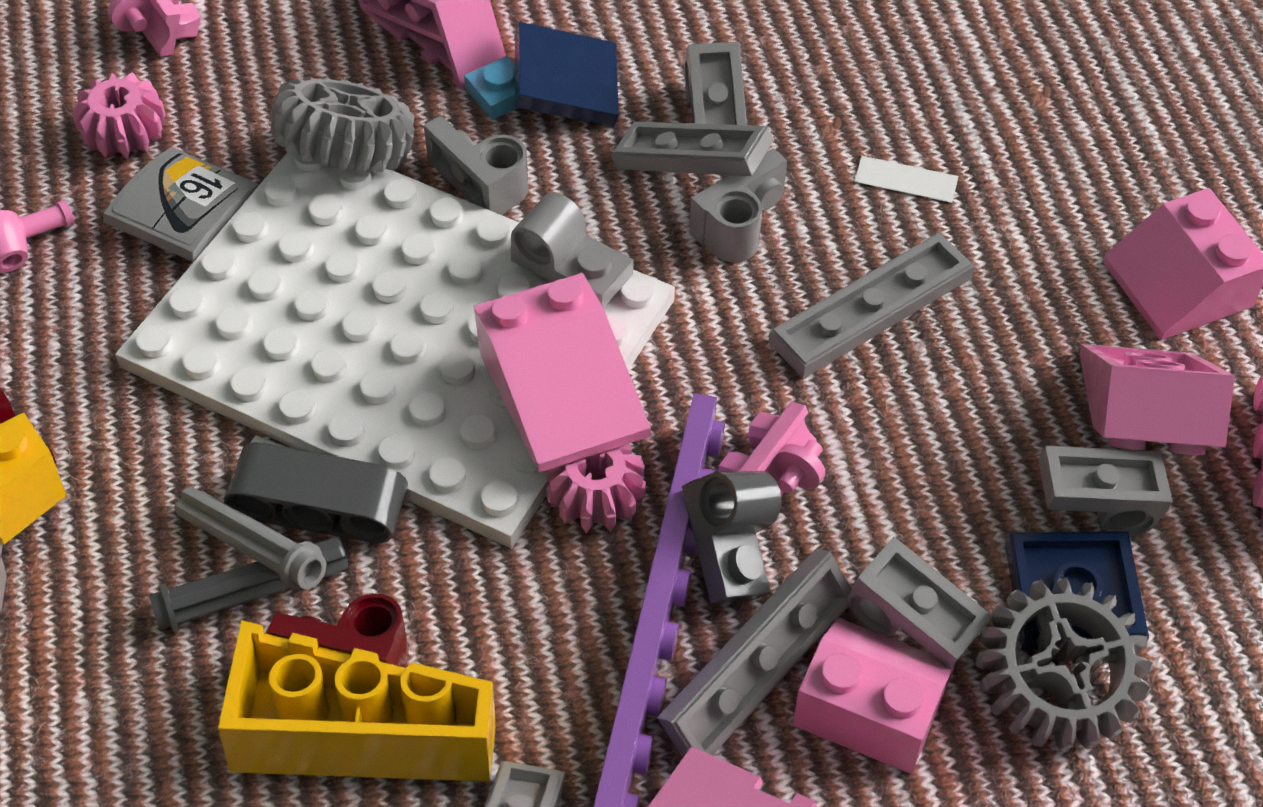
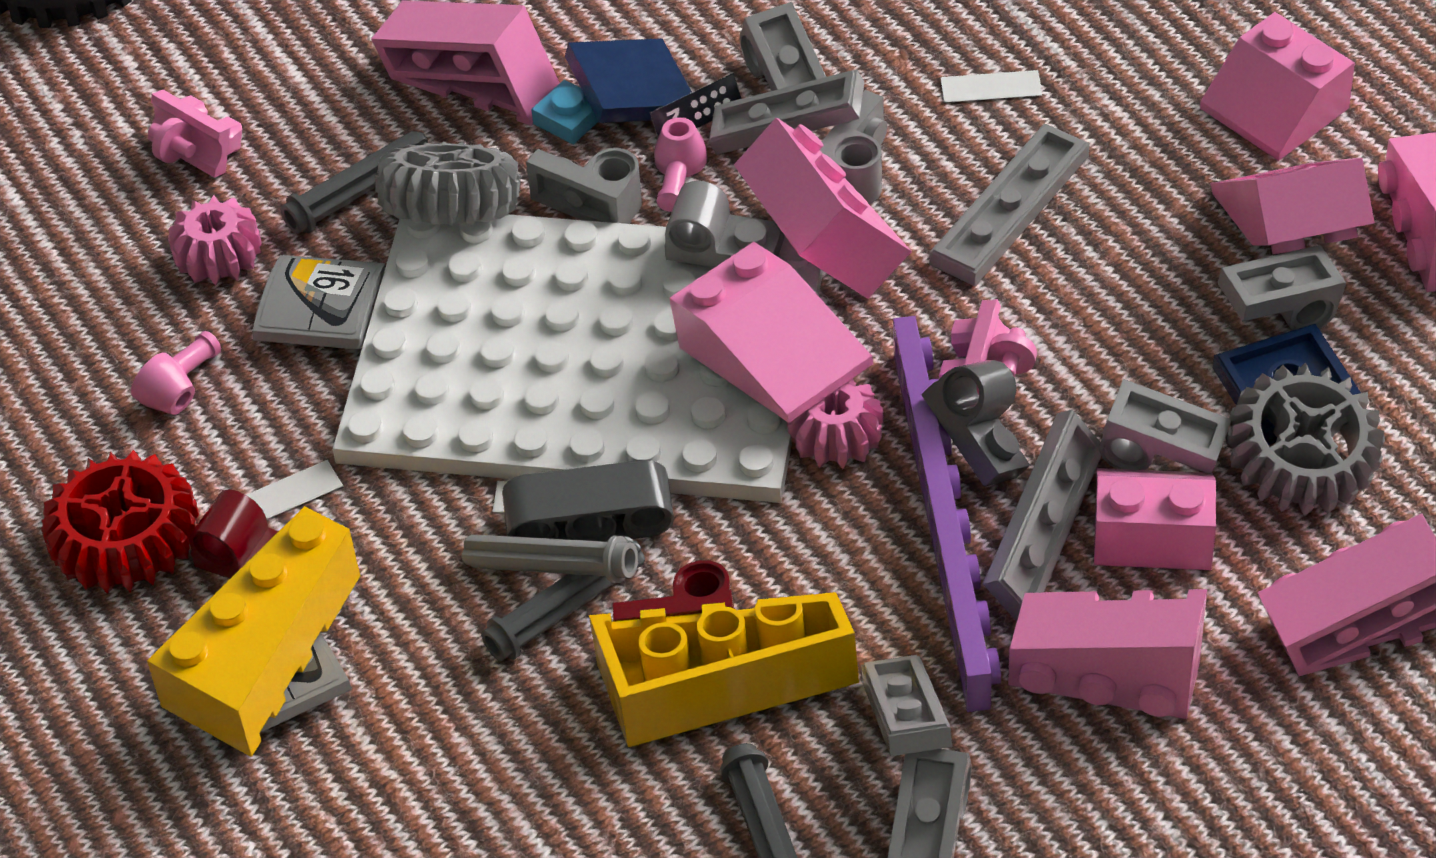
camera: 15 degrees left, 5 degrees down
none -> white sticker [246,460,343,519]
none -> dark grey axle [280,131,428,234]
none -> black sticker [650,73,742,136]
none -> bright pink bar [654,118,707,212]
none -> bright pink wedge [734,117,912,299]

